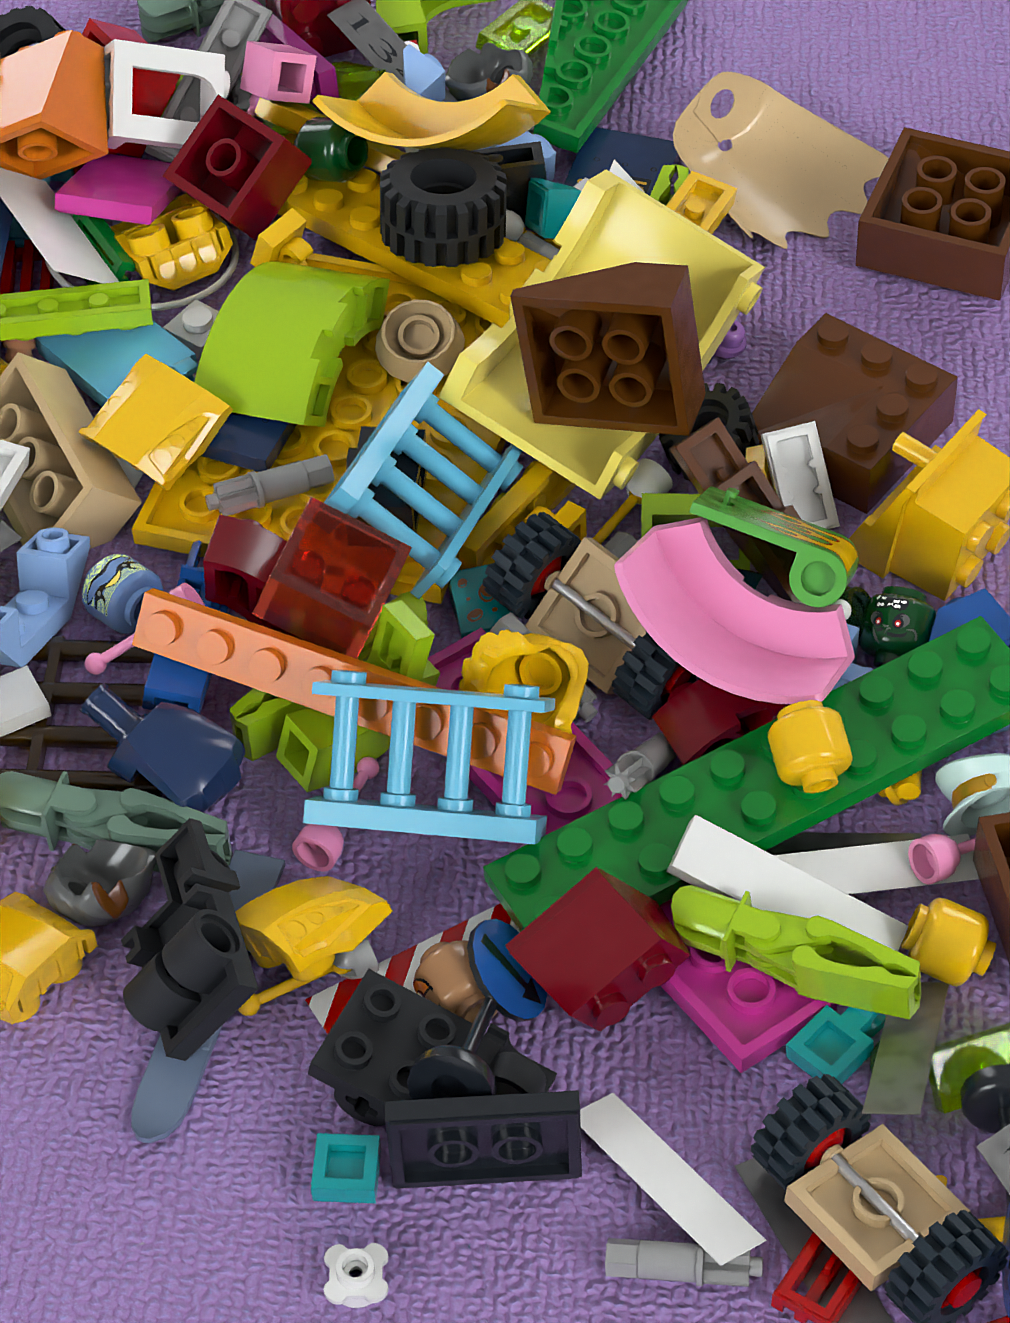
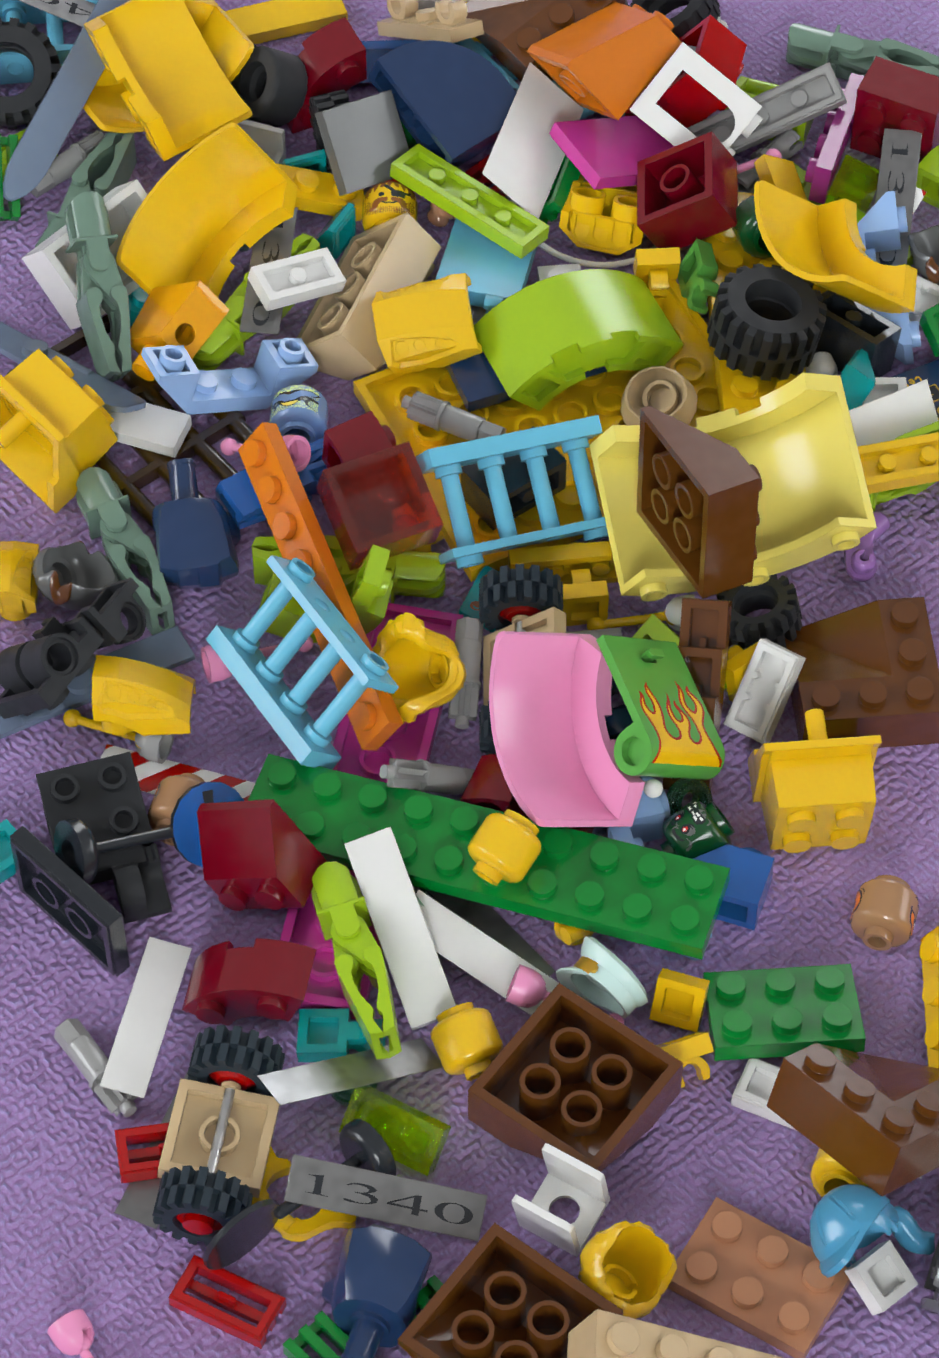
camera: 45 degrees right, 5 degrees up
bright pink brick [240,41,317,104] -> none
none -> dark red brick [182,938,317,1026]
none -> bright green plate [678,238,719,315]

